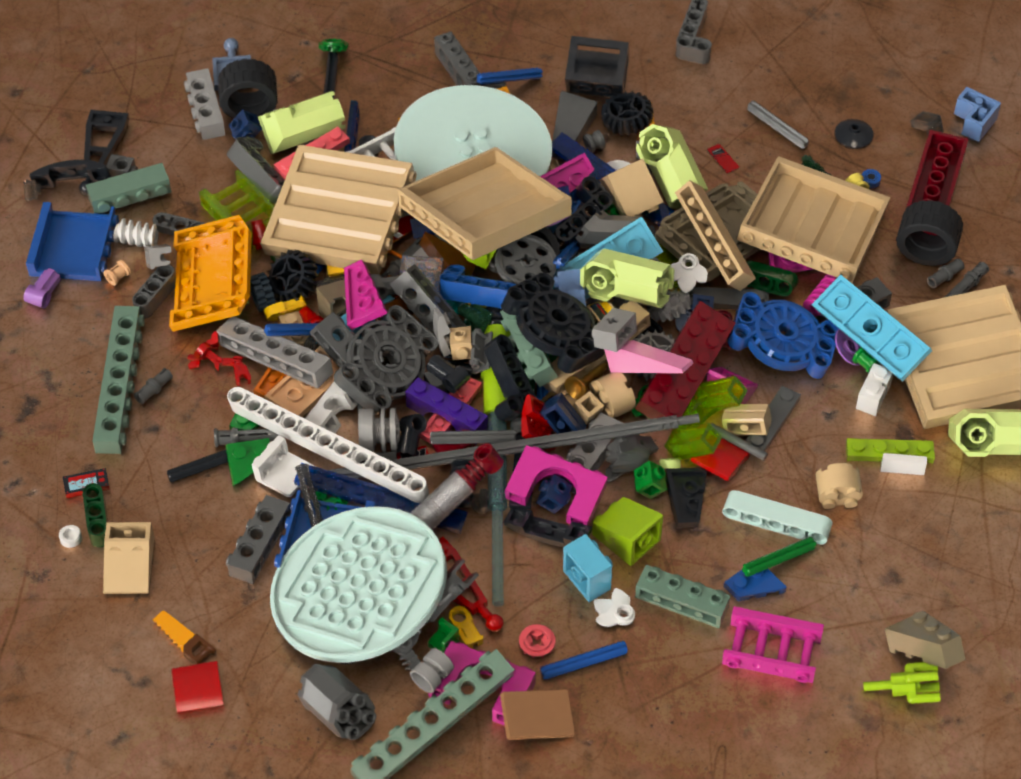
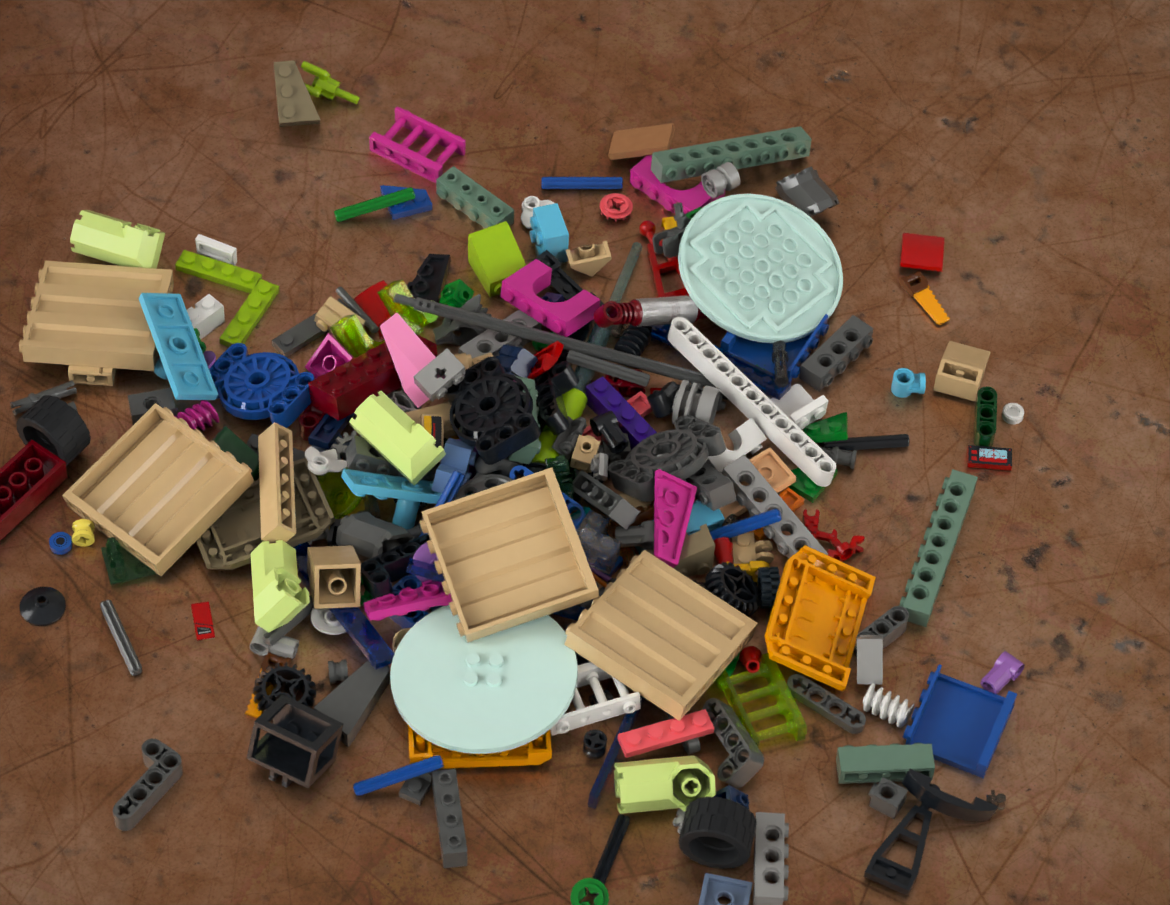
camera: 165 degrees left, 0 degrees up
light nougat bush [103,259,131,286] -> none
dark grey pin [134,368,173,404] -> none
light aqua beam [722,490,833,545] -> none
tan brick [815,463,863,509] -> none
none -> lime plate [219,279,280,347]
none -> tan slope [566,241,612,277]
none -> medium azure piece [891,368,926,398]

